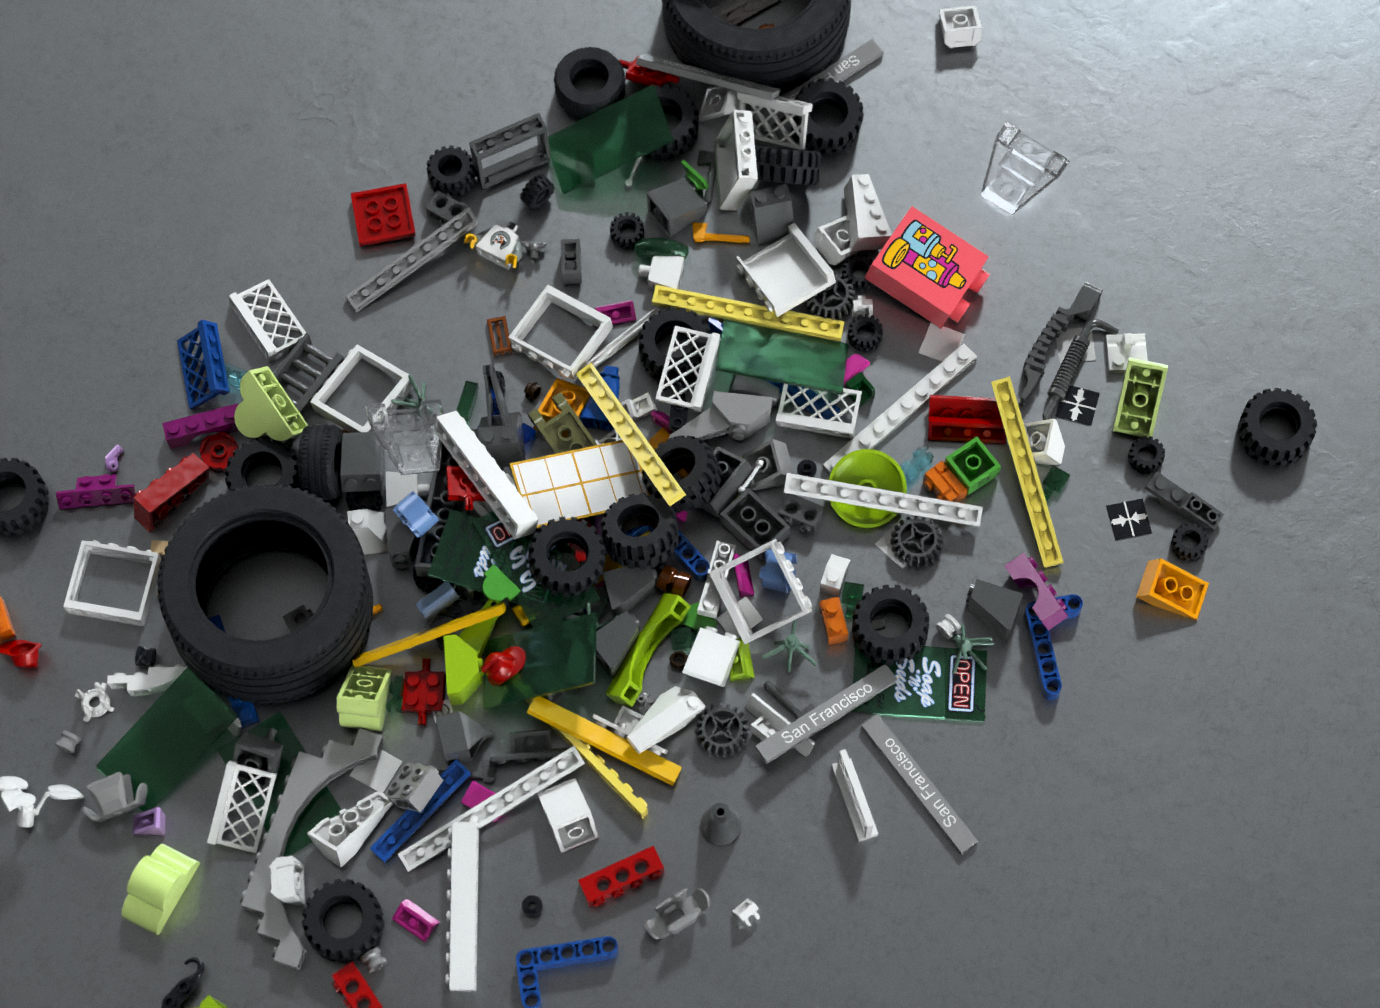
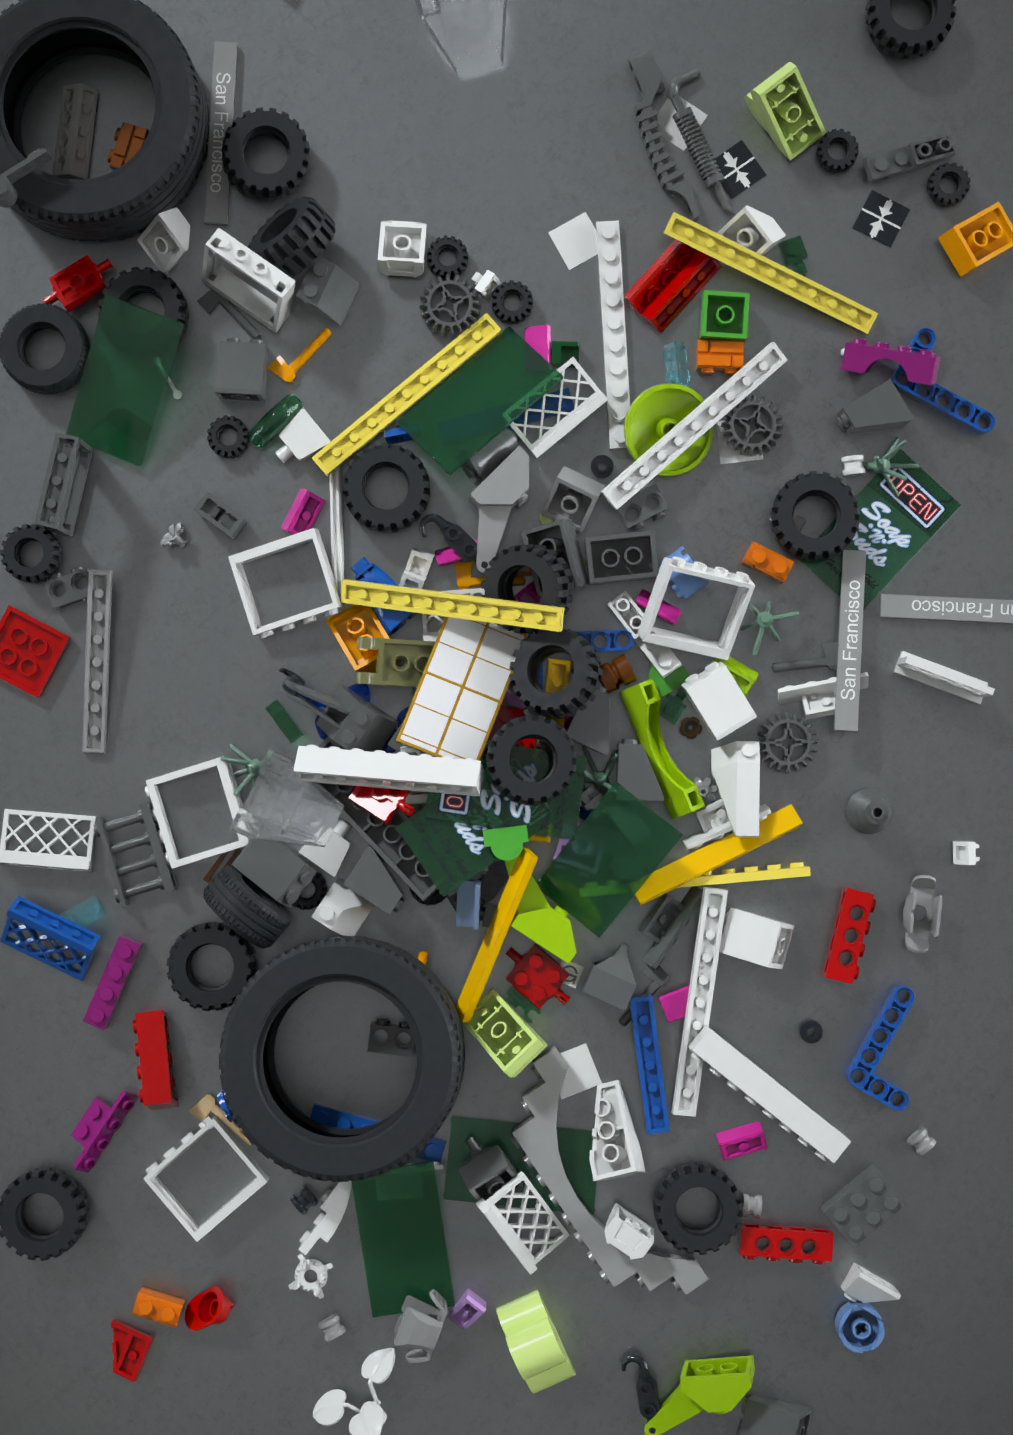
camera: 55 degrees left, 20 degrees up
lavender arm [105,444,124,472] -> none
red plate [199,432,240,472] -> none
yellowish green brick [234,366,308,441] -> none
light grey brick [384,762,443,813] -> none
medium blue brick [393,491,439,538] -> none
torso [464,221,522,270] -> none
red piece [481,646,526,686] -> none
dark orange tile [487,316,513,356] -> none
black tyre [520,174,555,210] -> none
dark brown plate [524,382,541,400] -> none
light grey tile [636,54,780,100] -> none
white fence [655,326,721,413] -> none
bright green piece [681,160,709,191] -> none
white sticker [716,596,763,639] -> none
white panel [736,223,836,317] -> none
white fence [737,92,812,150] -> none
white hinge [738,460,764,494] -> none
white slope [820,554,851,597] -> none
clear green plate [841,582,864,618] -> none
white wedge [844,174,892,251] -> none
coral brick [864,206,990,328] -> none
white hinge [1105,333,1148,373] -> none

